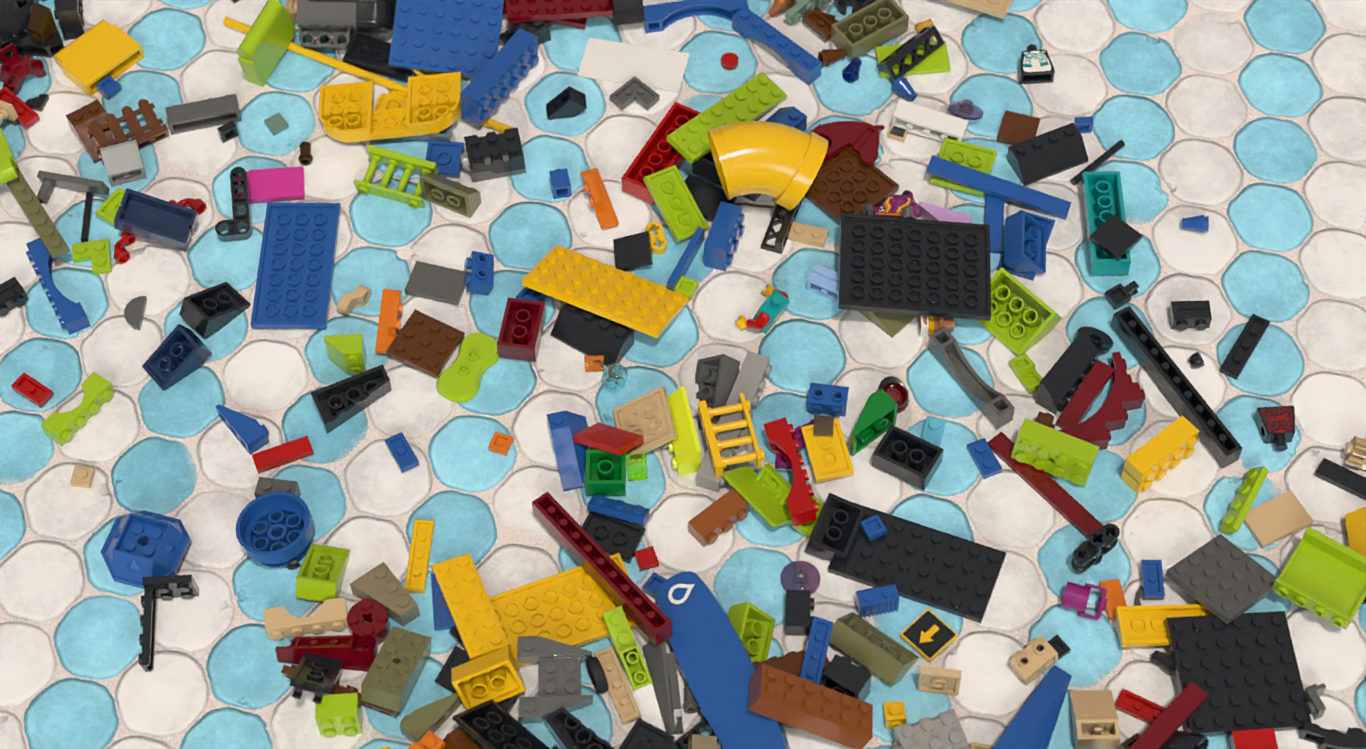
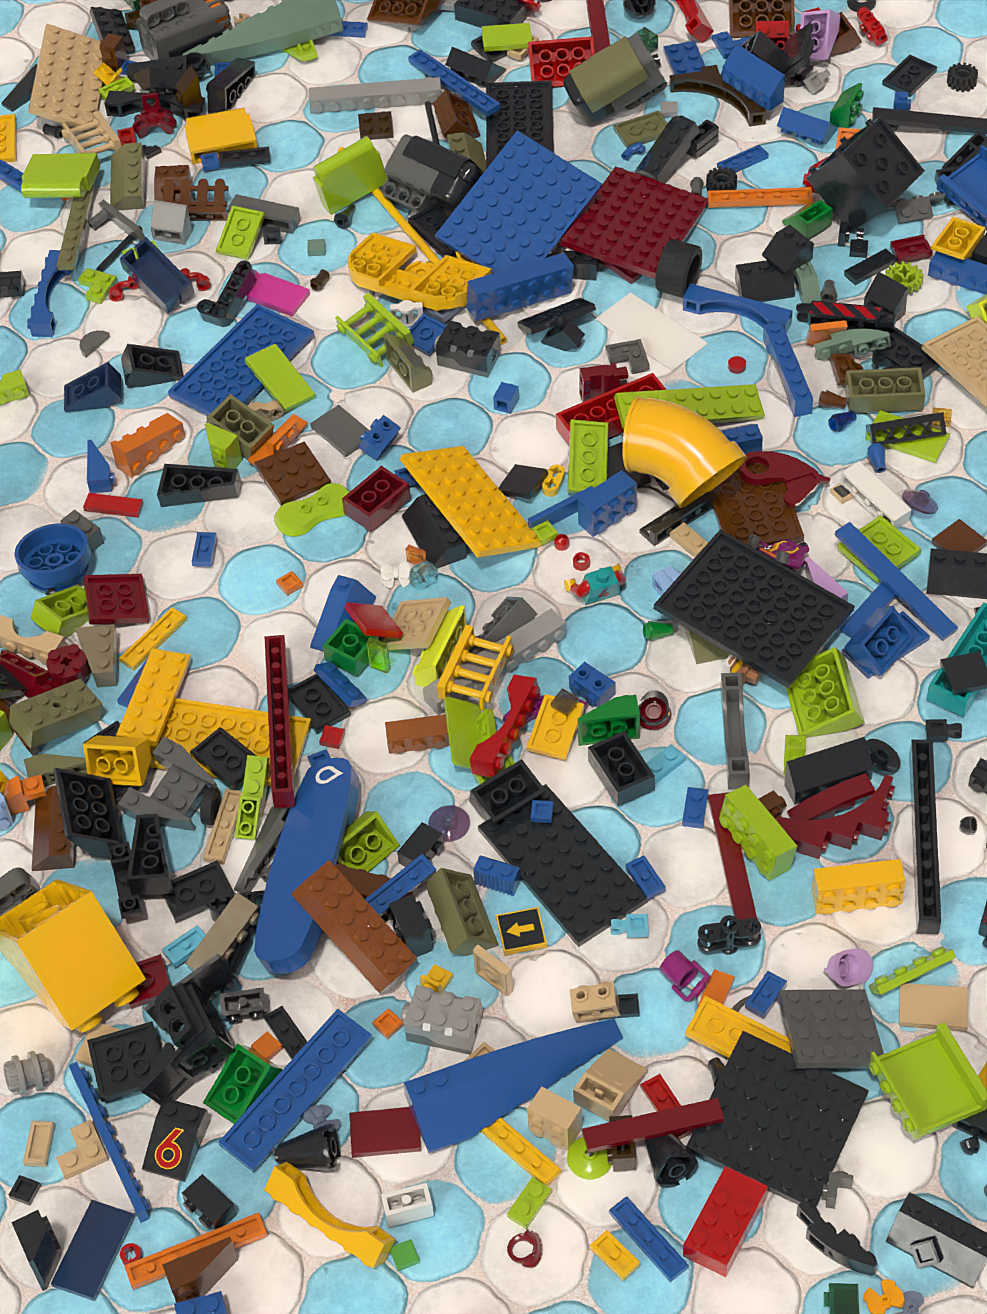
camera: 35 degrees right, 5 degrees down
orange bracket [580,168,619,230] -> none
none -> dark red plate [83,573,149,625]
none -> olive slope [110,143,145,211]
none -> orange wedge [110,413,185,478]
none -> black tile [190,727,257,789]
none -> olive brick [206,394,274,459]
none -> lime tile [216,205,265,260]
none -> black plate [219,146,271,168]
none -> lime tile [245,344,316,413]
none -> black cone [334,204,356,228]
none -> white piece [381,562,411,589]
none -> white piece [390,300,423,327]
none -> black tile [517,297,596,335]
none -> red hinge [554,534,570,551]
none -> red axle [573,552,590,571]
none -> dark red hips [579,362,629,402]
none -> medium azure plate [610,914,649,937]
none -> blue plate [626,855,666,900]
none -> green cone [643,621,673,640]
none -> lavender piece [824,948,873,987]

